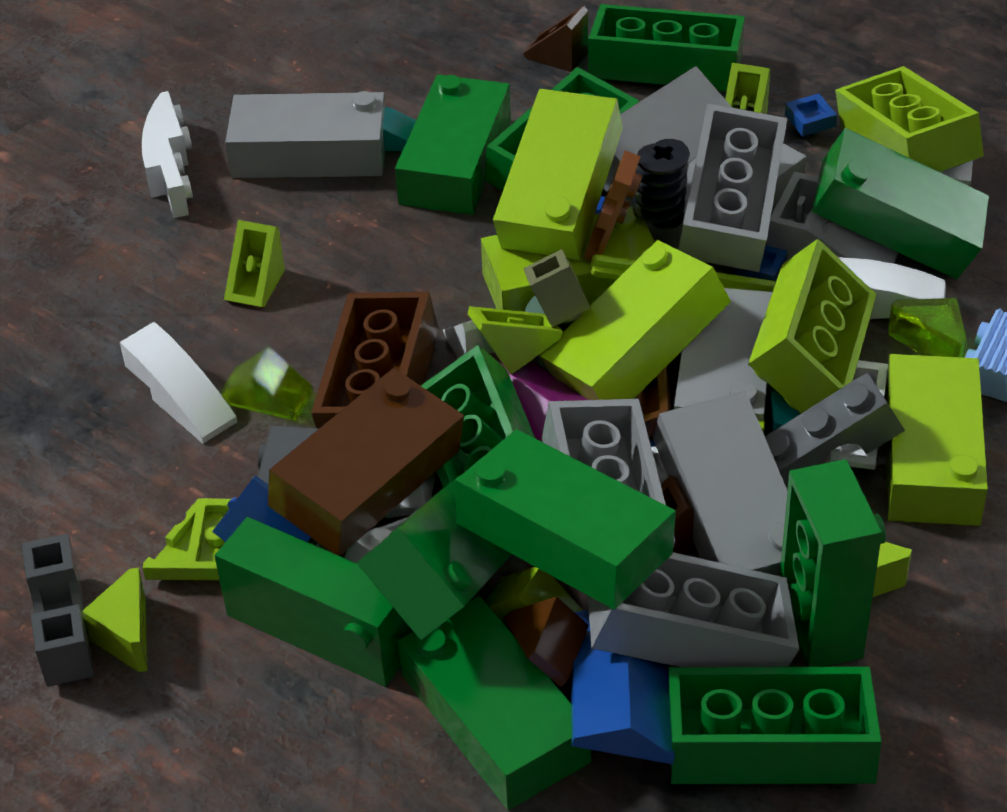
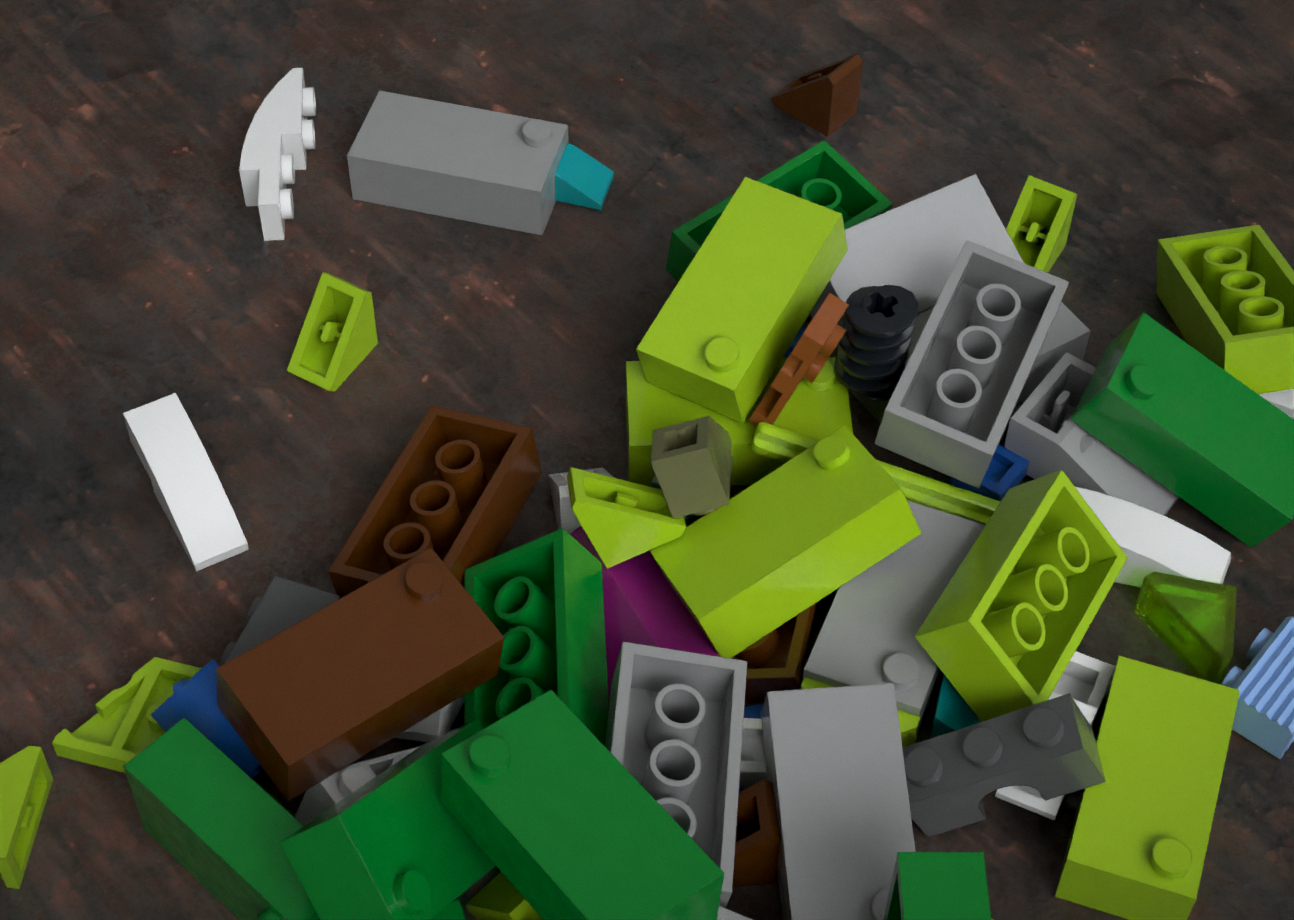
camera: 10 degrees right, 5 degrees up
clear neon green slope [220,347,313,421] -> none
green brick [395,74,511,215] -> none
green brick [588,4,745,92] -> none
blue plate [785,94,837,137] -> none

